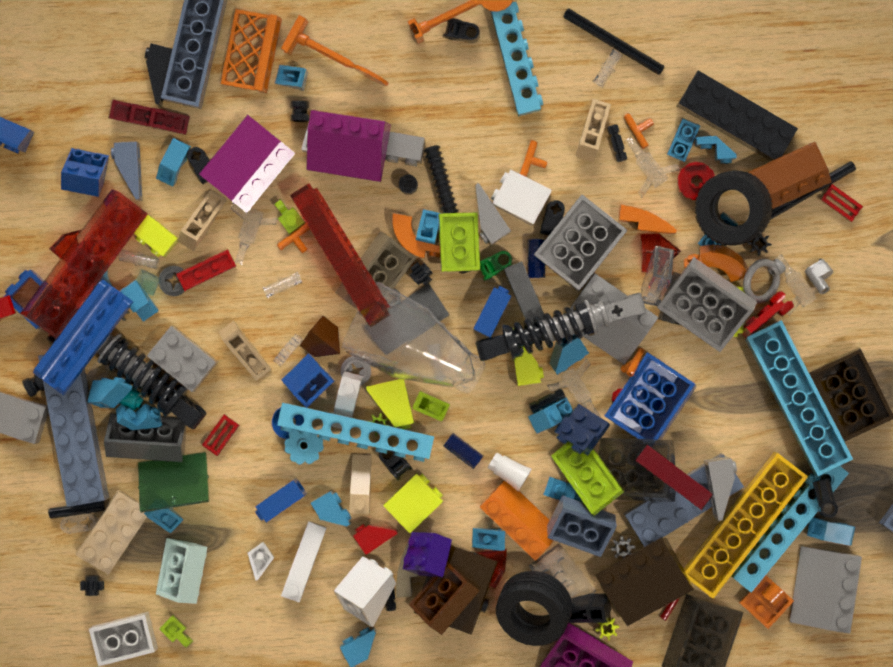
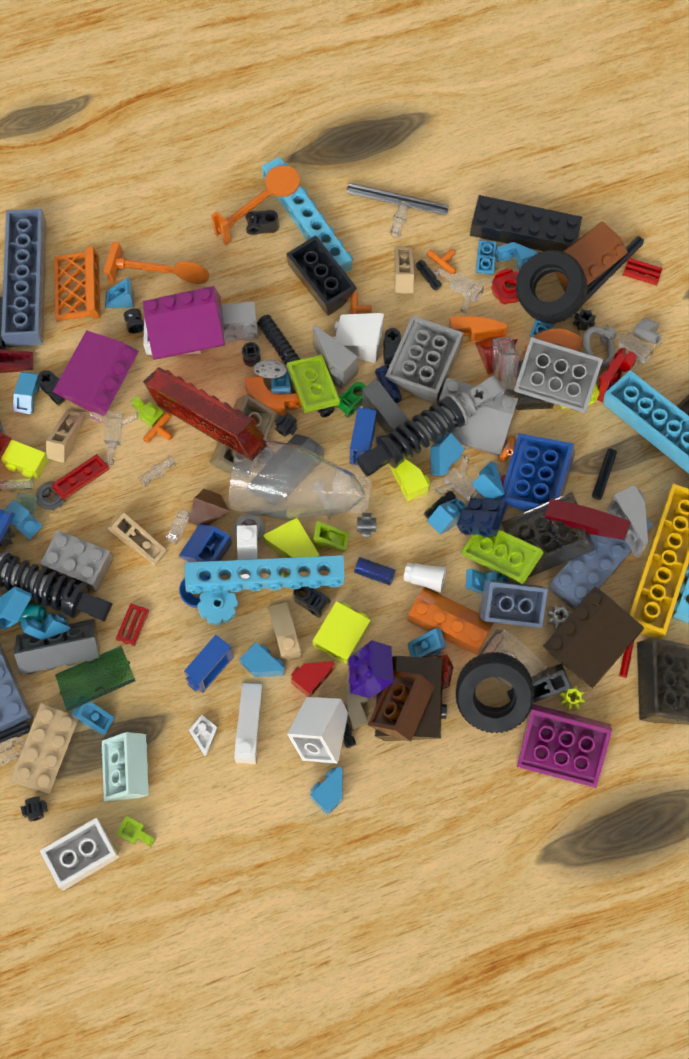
camera: 15 degrees left, 20 degrees down
none -> clear sticker [254,360,287,378]
none -> black slope [286,235,357,316]
none -> dark grey gear [357,513,376,537]
none -> dark azure slope [472,462,505,500]
none -> black axle [592,448,617,500]

